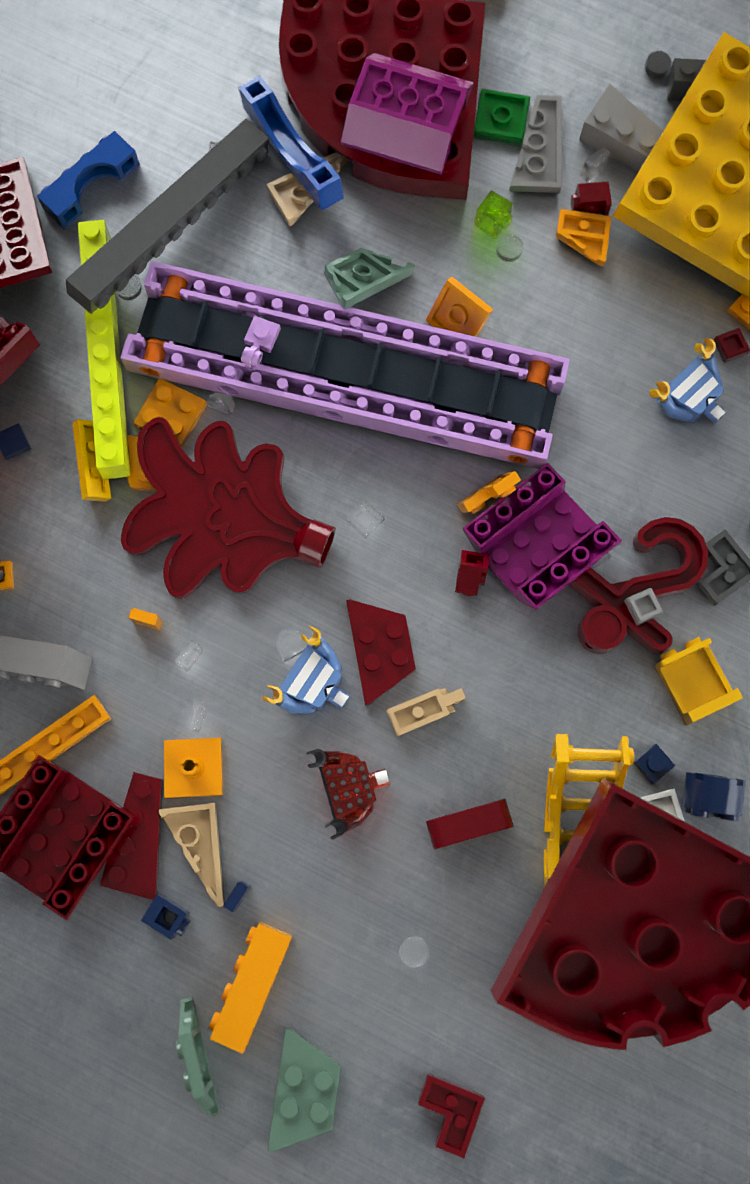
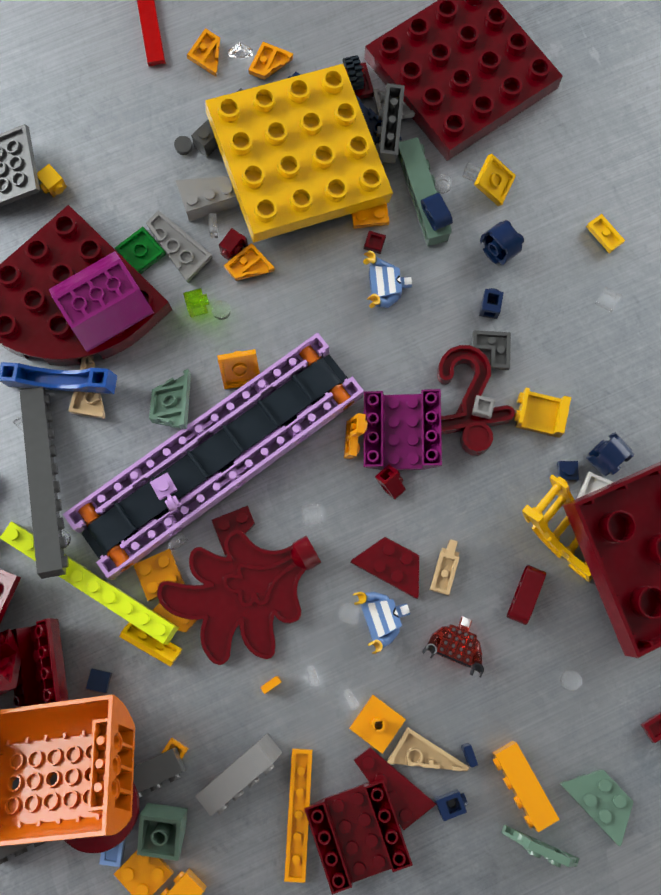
camera: 50 degrees left, 0 degrees up
none -> dark red wing [212,505,255,555]

